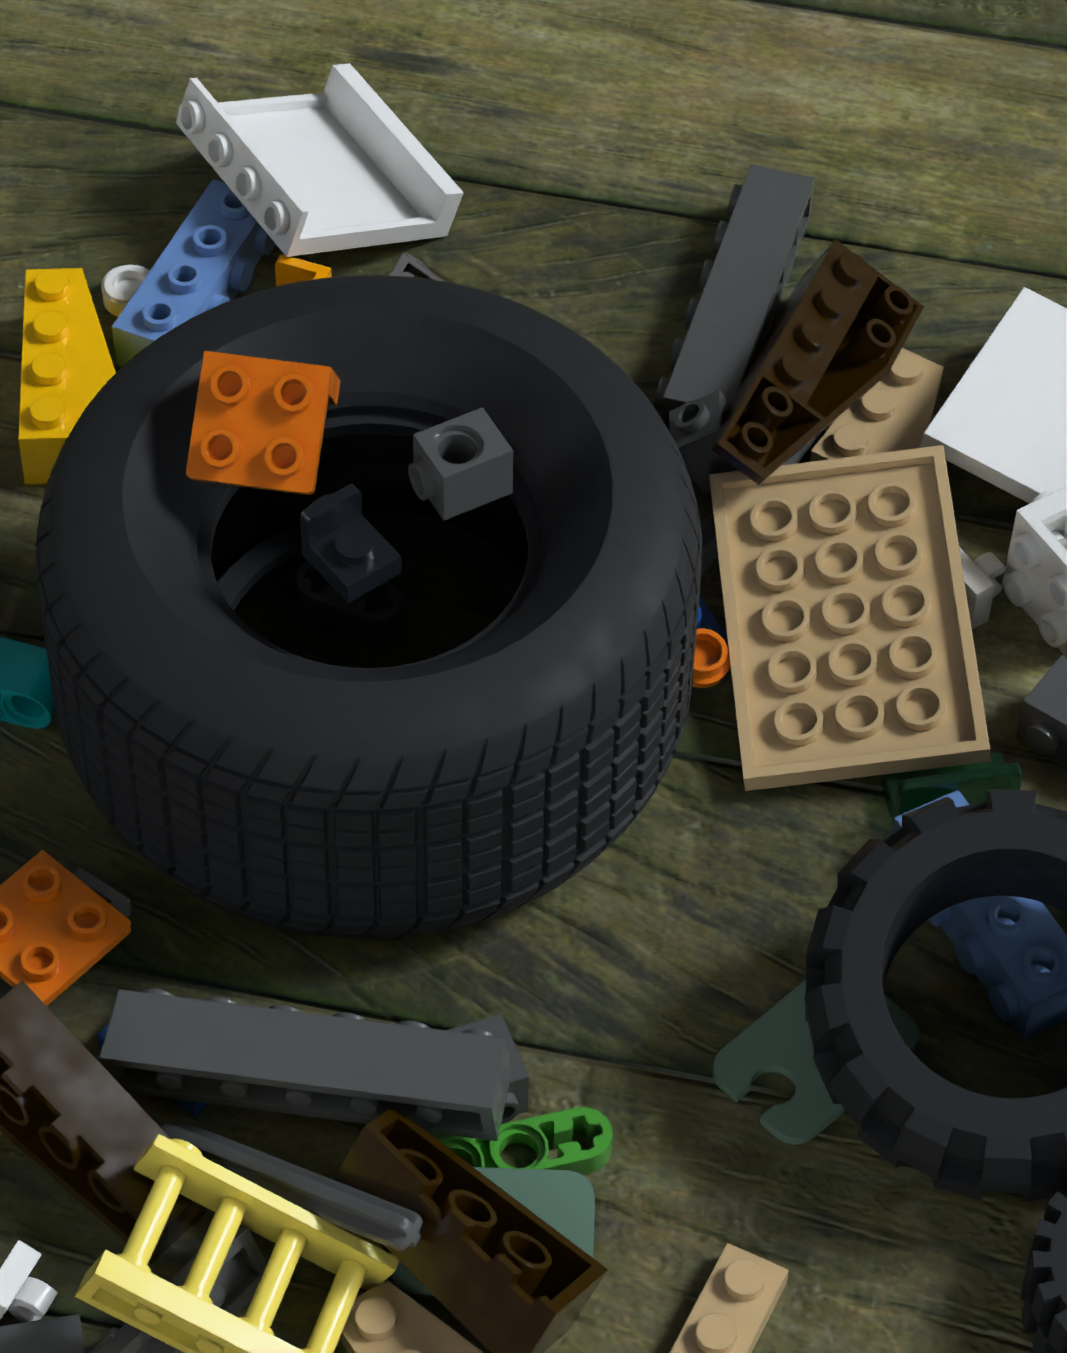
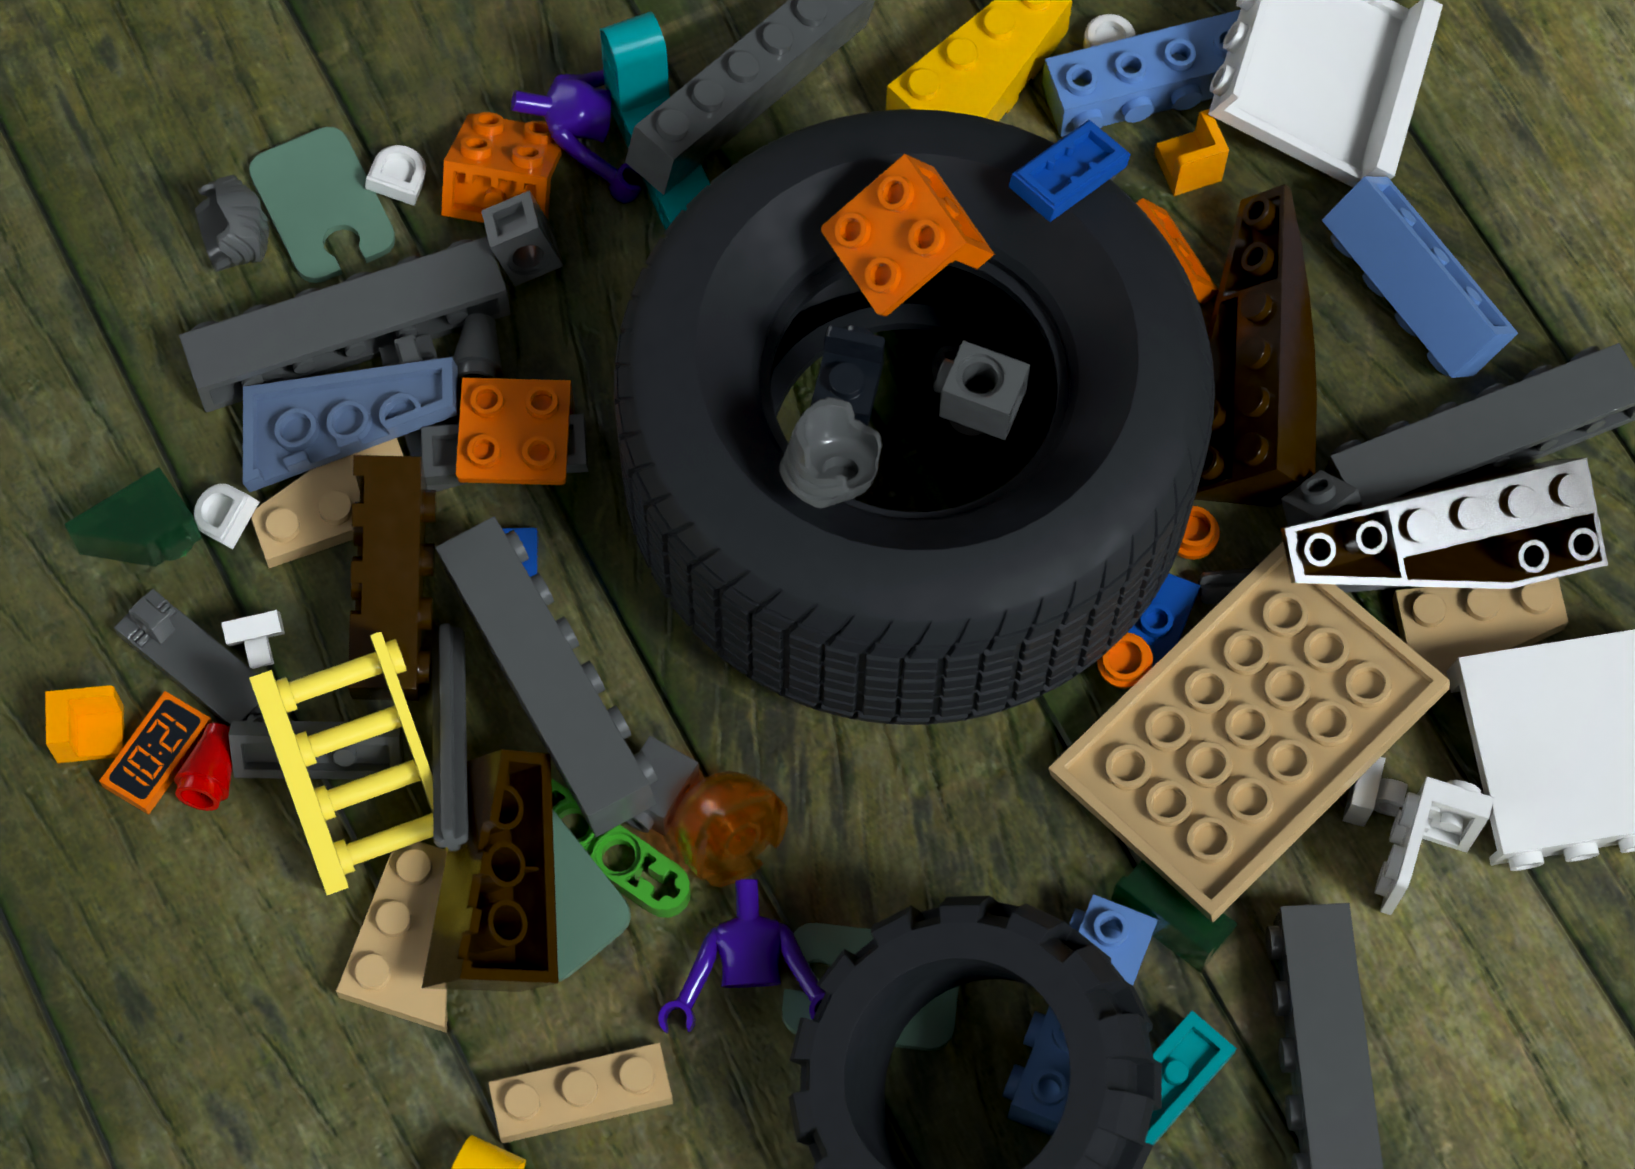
camera: 50 degrees right, 15 degrees up
none -> dark purple piece [658,879,826,1034]
none -> clear orange cylinder [672,770,789,887]
none -> dark grey hair [779,397,882,508]
none -> blue plate [1008,119,1131,222]
none -> medium blue brick [1322,176,1518,378]

